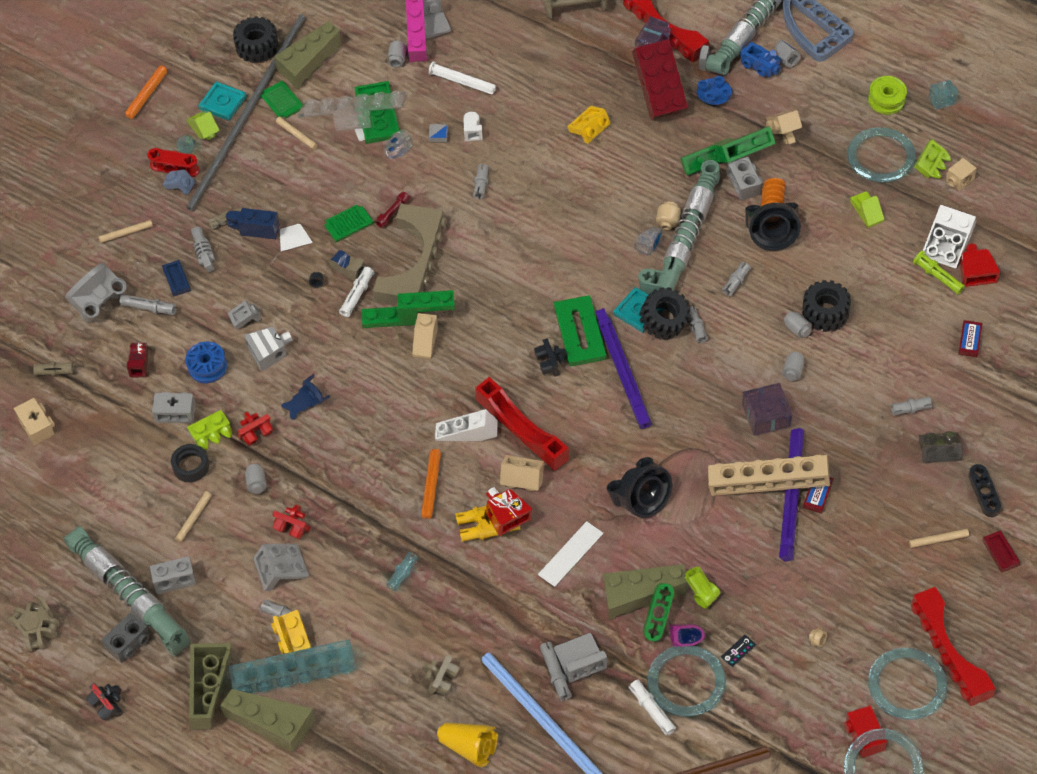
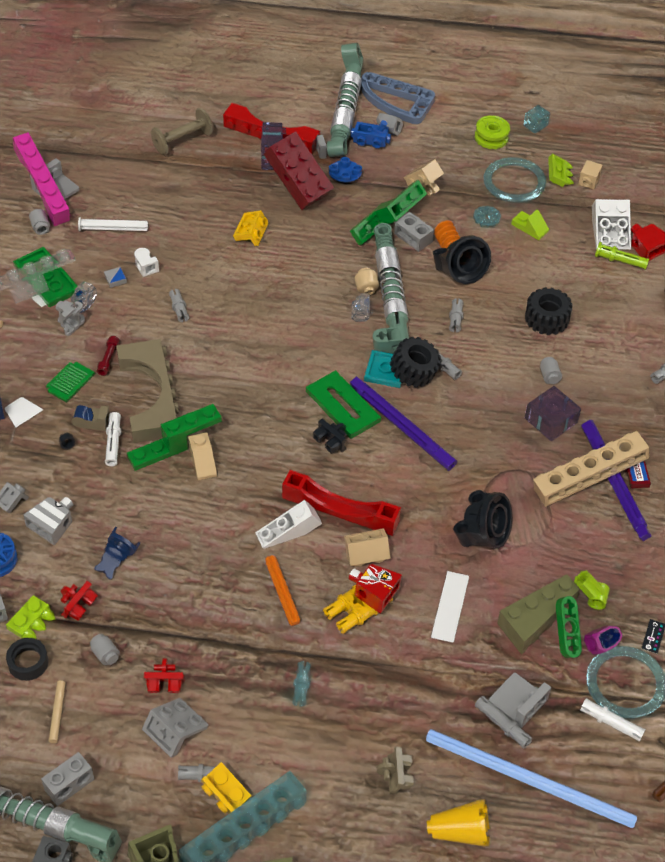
camera: 30 degrees left, 5 degrees down
light grey brick [784,311,812,338] -> none
none -> light grey piece [56,300,85,336]
none -> clear light blue gear [473,206,501,228]

